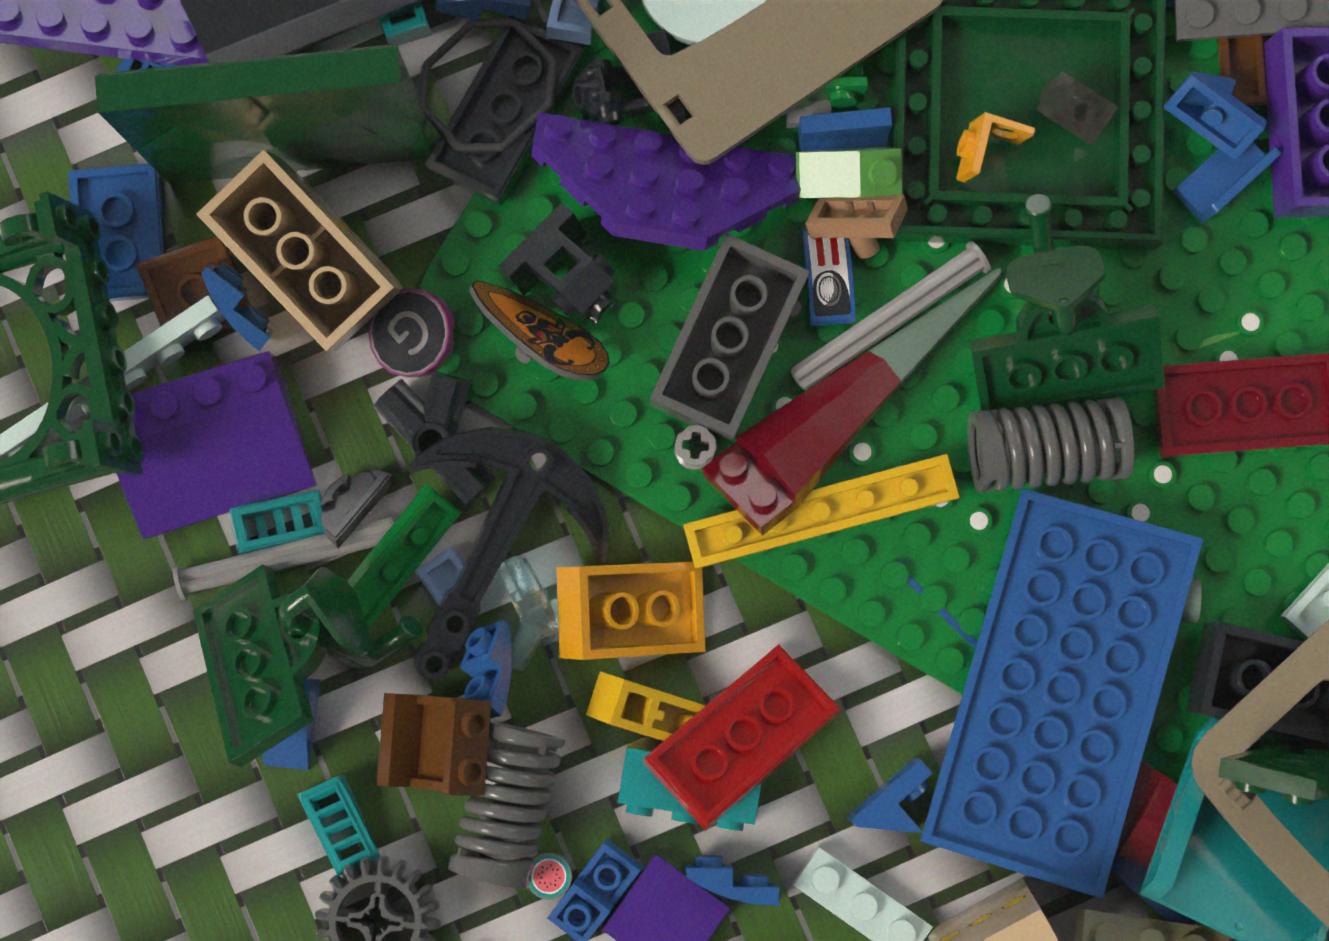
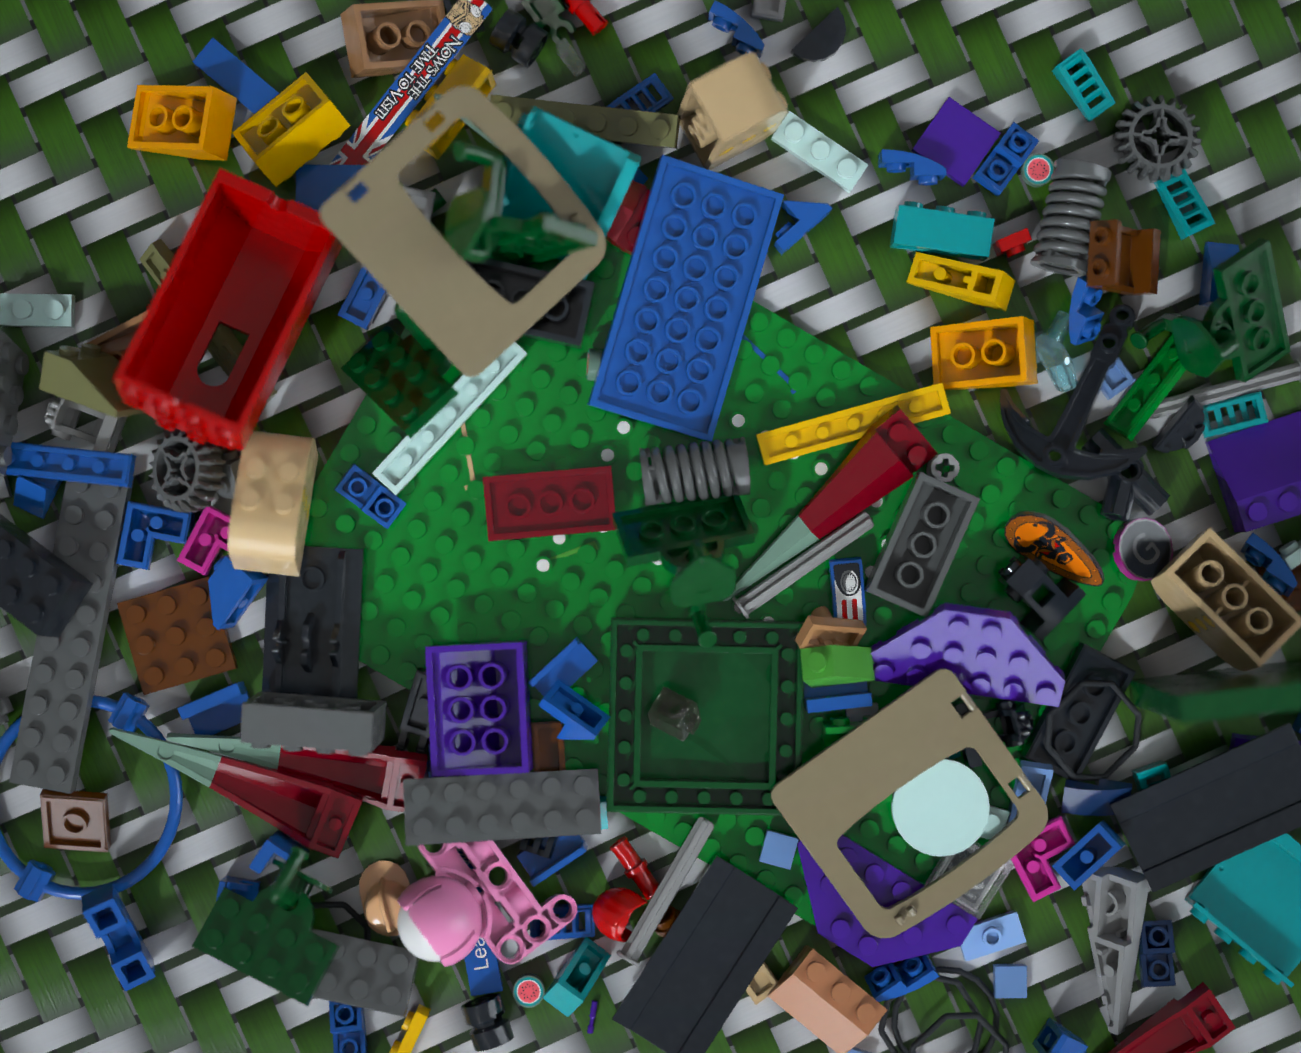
camera: 175 degrees left, 5 degrees up
red tile [643,644,841,831] -> none
light orange bracket [956,112,1035,182] -> none
none -> red plate [992,228,1032,258]

